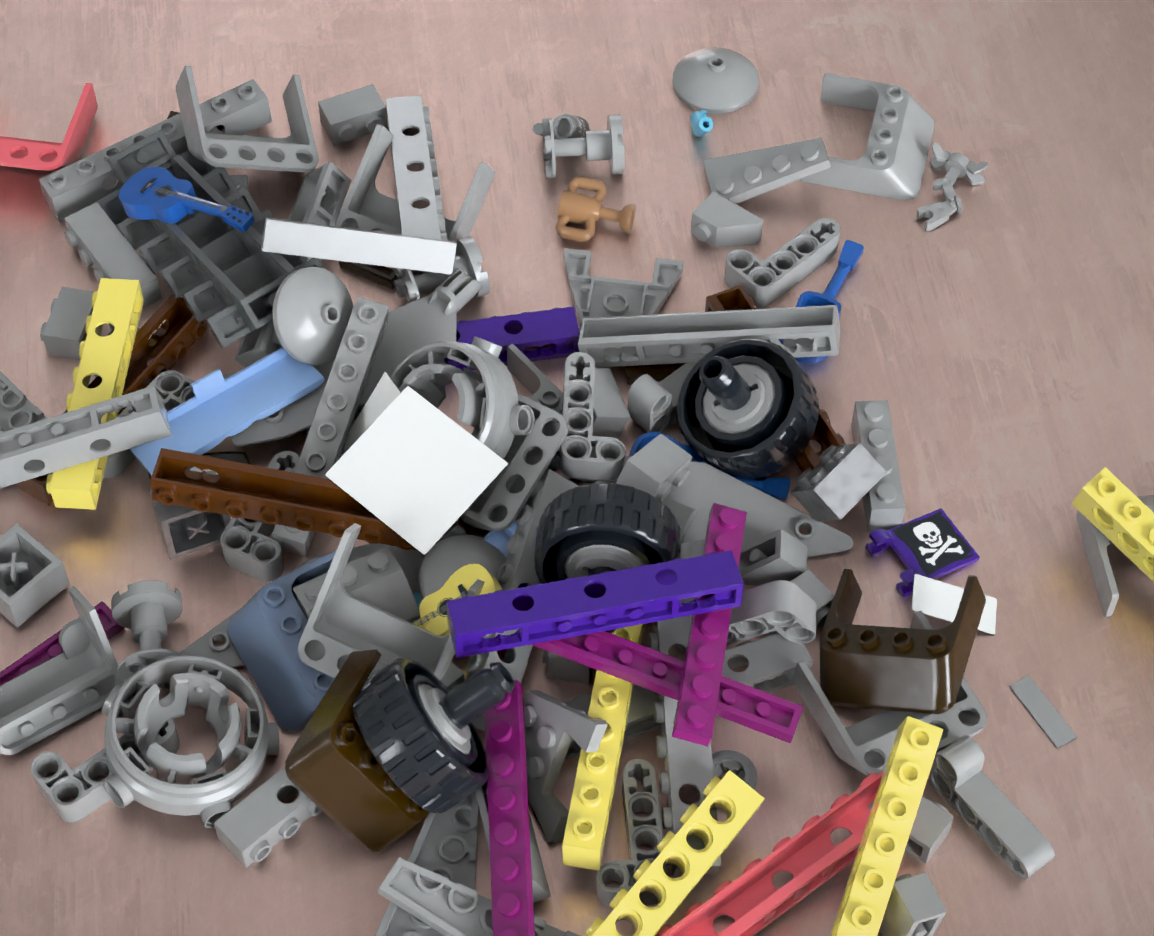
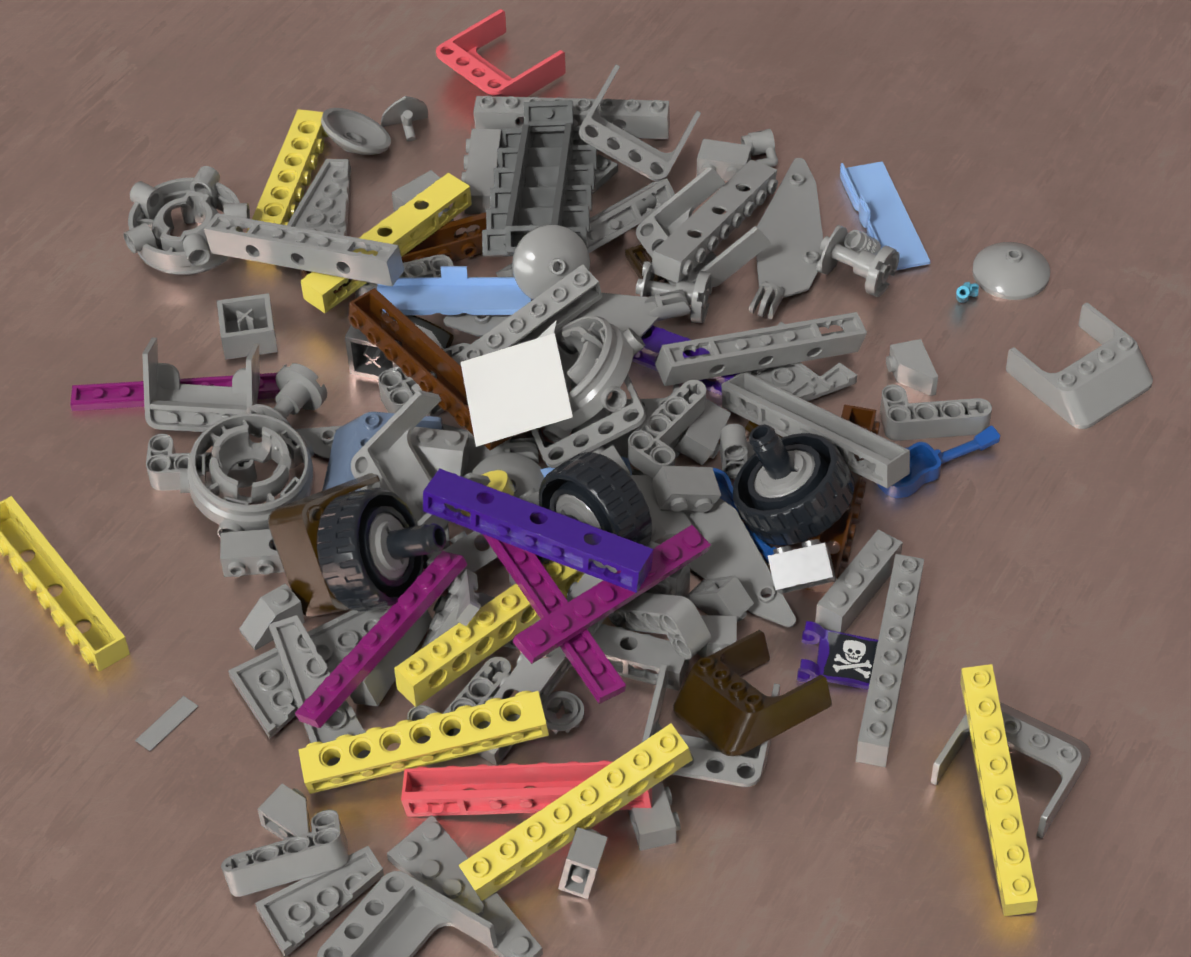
camera: 40 degrees right, 5 degrees down
blue piece [119,167,255,232] -> none
tile [261,217,457,275] -> none
medium nougat piece [555,176,636,242] -> none
light grey wing [703,138,831,204] -> none
white sticker [912,574,997,635] -> none
light grey piece [916,143,988,231] -> none
light grey beam [930,735,1055,880] -> none
light grey sticker [1009,676,1077,748] -> none
none -> light grey slope [239,583,305,650]
none -> light grey piece [655,312,867,386]
none -> light grey piece [741,129,778,167]
none -> light grey wing [749,158,823,320]
none -> light blue piece [840,161,930,270]
none -> light grey piece [856,554,924,767]

